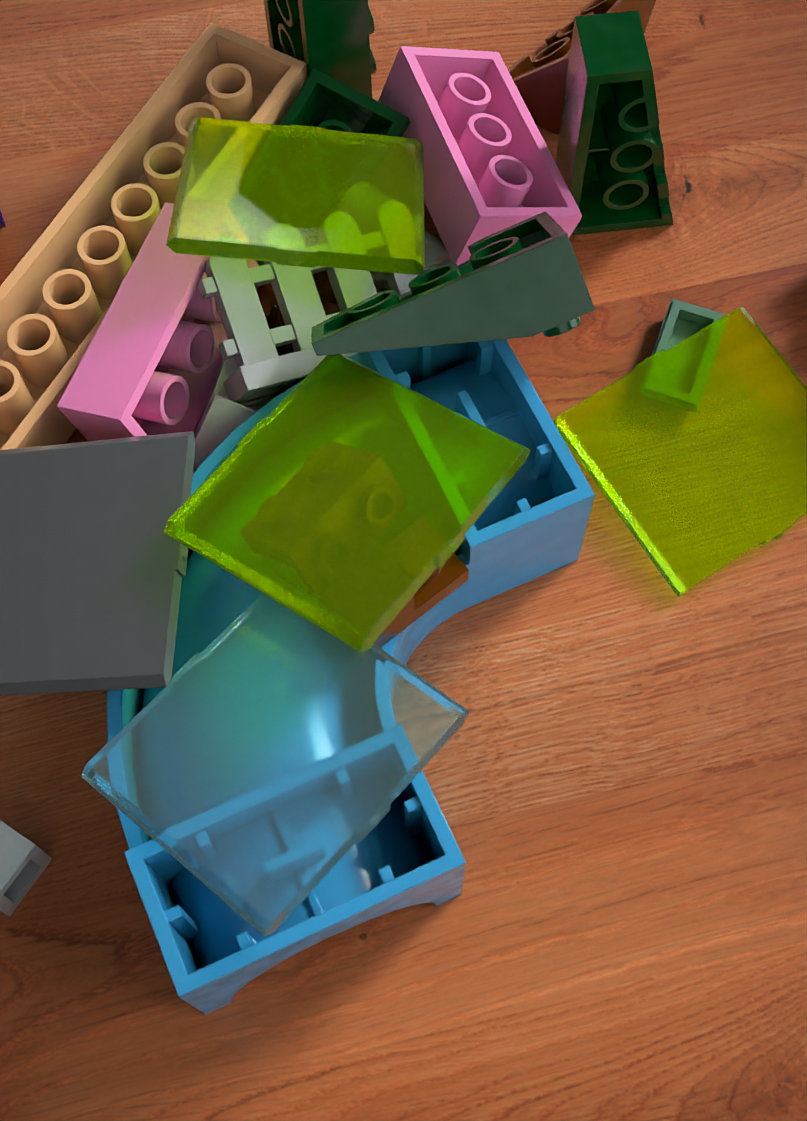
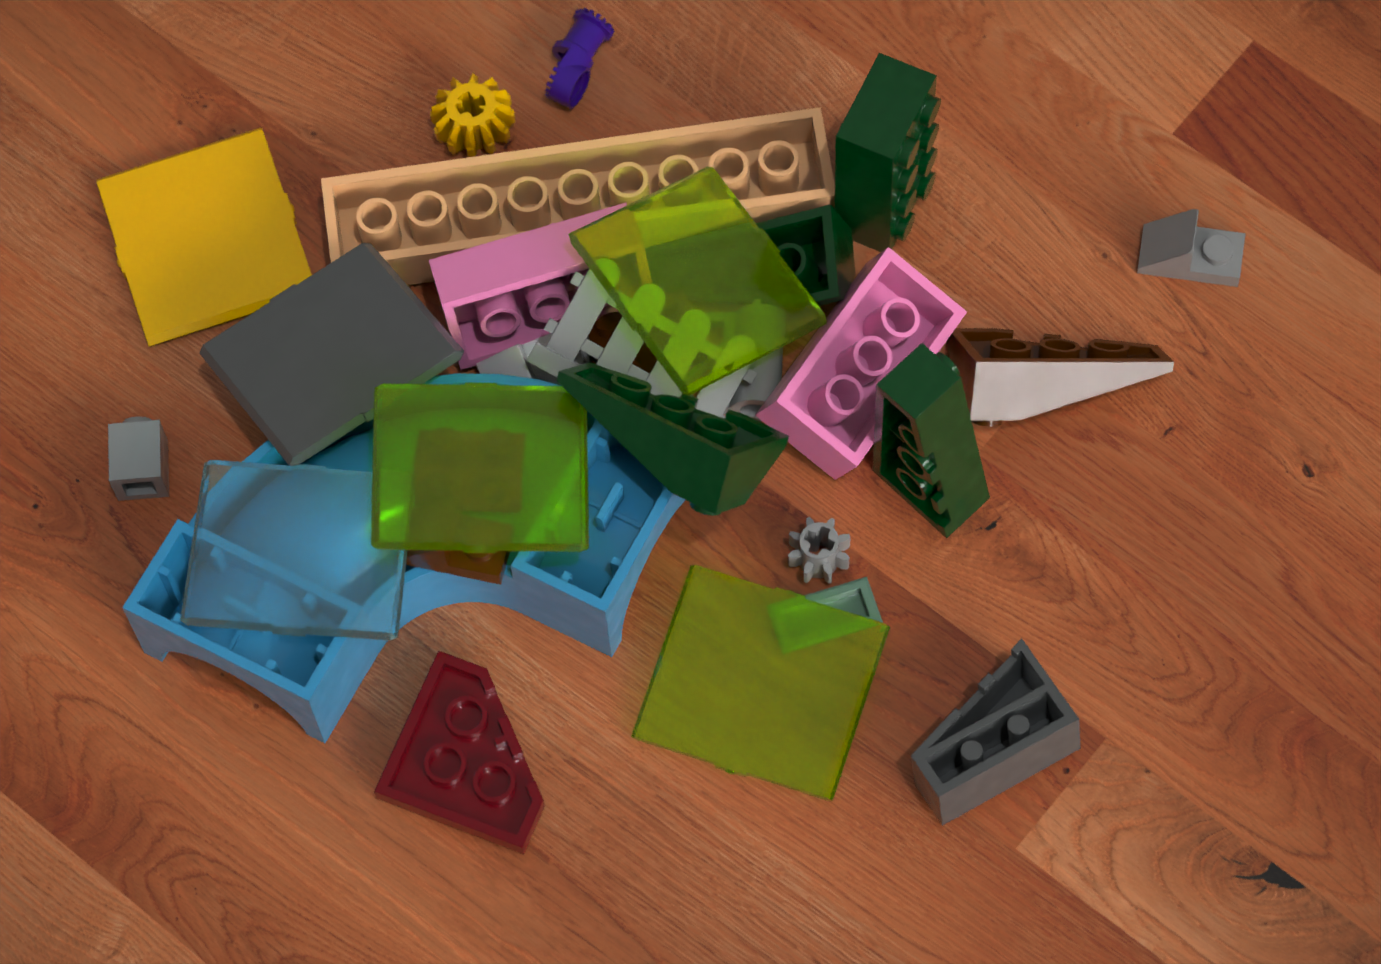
camera: 55 degrees right, 0 degrees up
none -> dark red plate [374,650,545,854]
none -> light grey gear [788,517,851,584]

